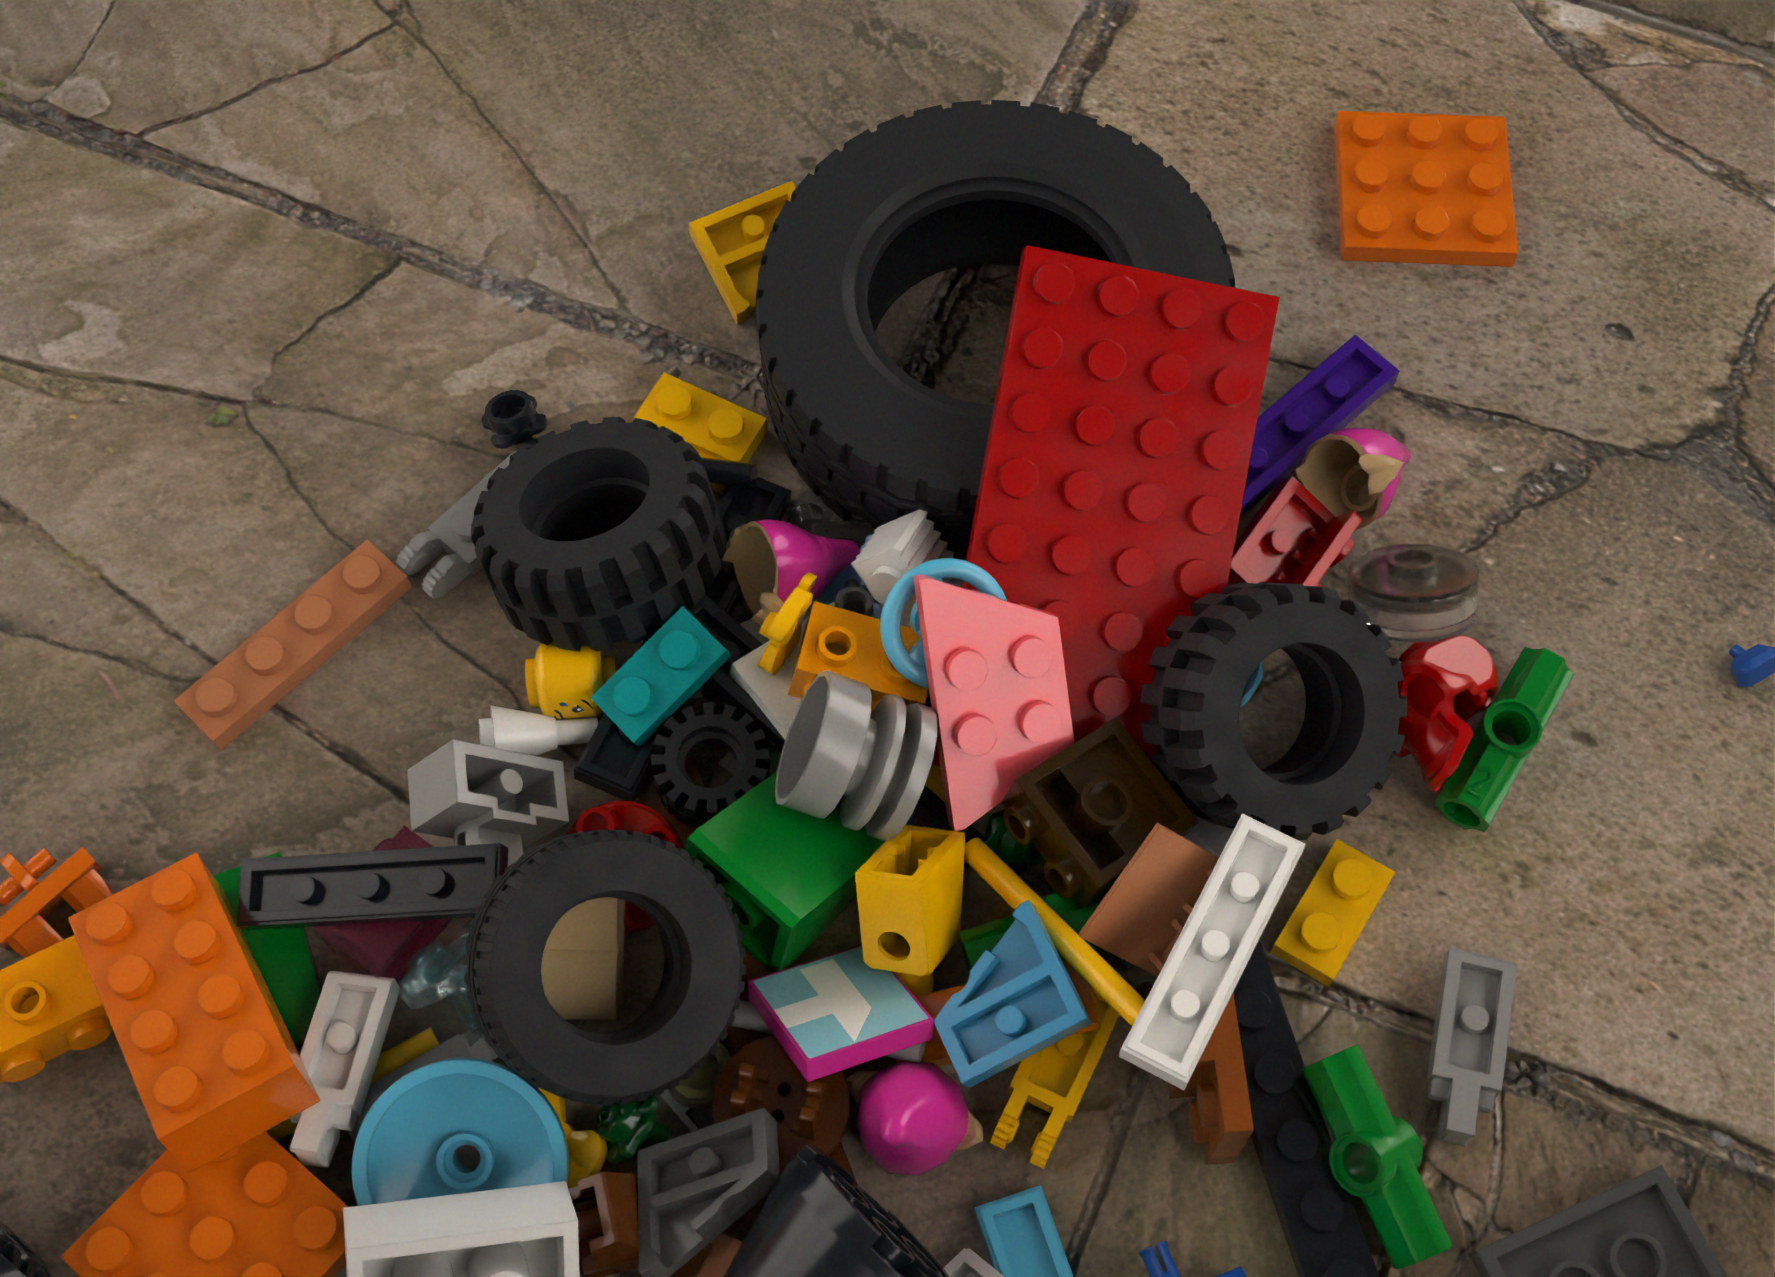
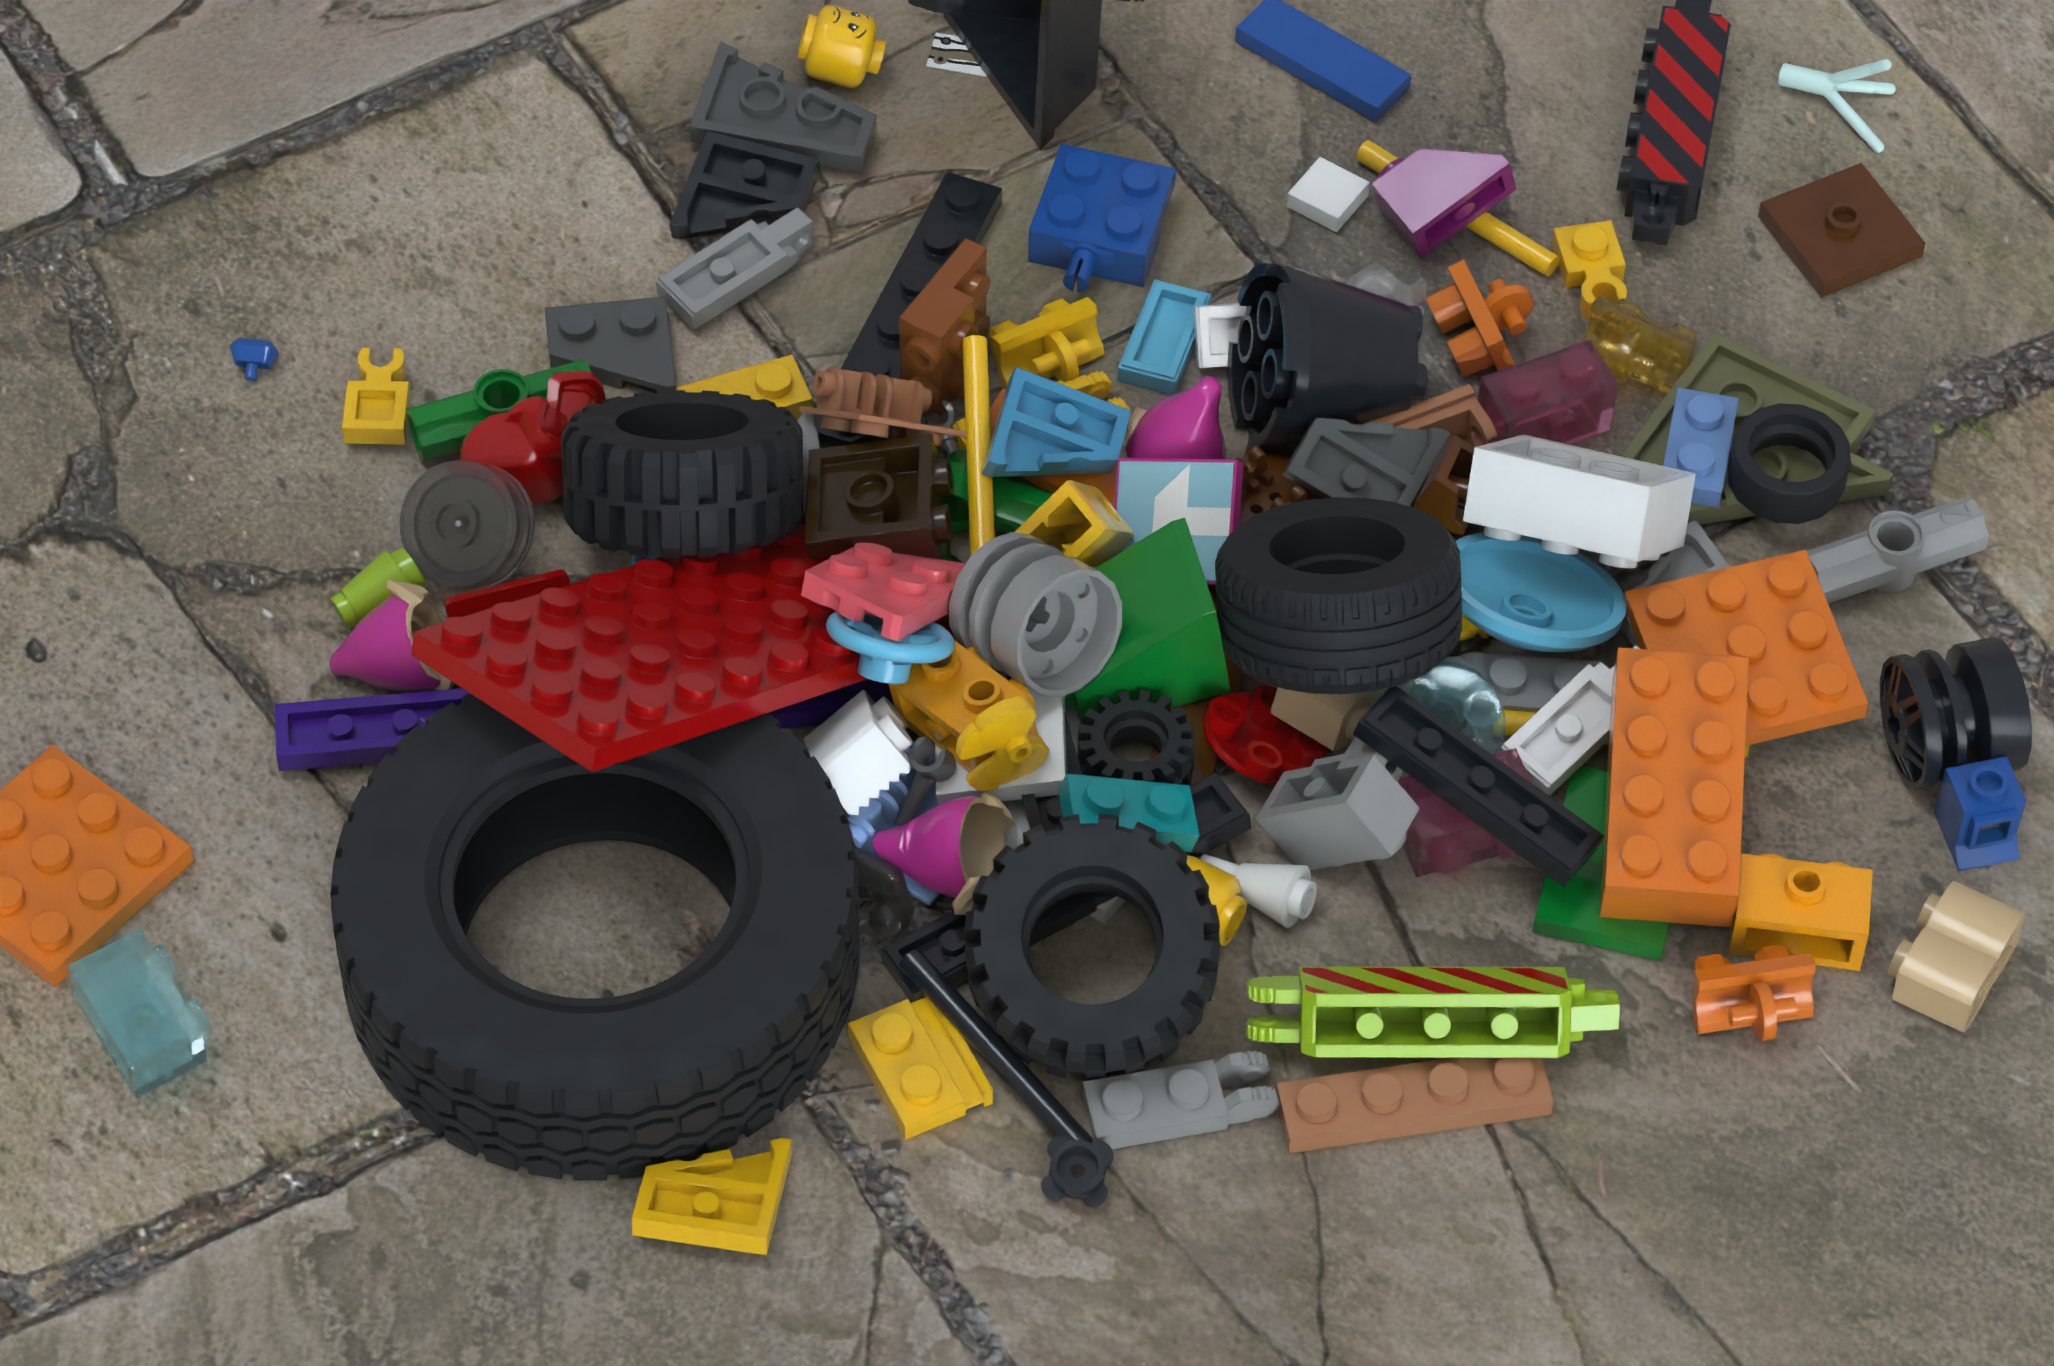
camera: 145 degrees left, 10 degrees down
white tile [1119,814,1306,1090] -> none
green piece [1302,1044,1453,1270] -> none
none -> clear light blue brick [68,929,212,1099]
none -> lime cone [330,547,428,630]
none -> yellow plate [342,347,411,445]
none -> dark grey wing [545,296,676,393]
none -> black wing [669,131,821,239]
none -> yellow hips [988,297,1105,390]
none -> lime hinge [1246,966,1620,1058]

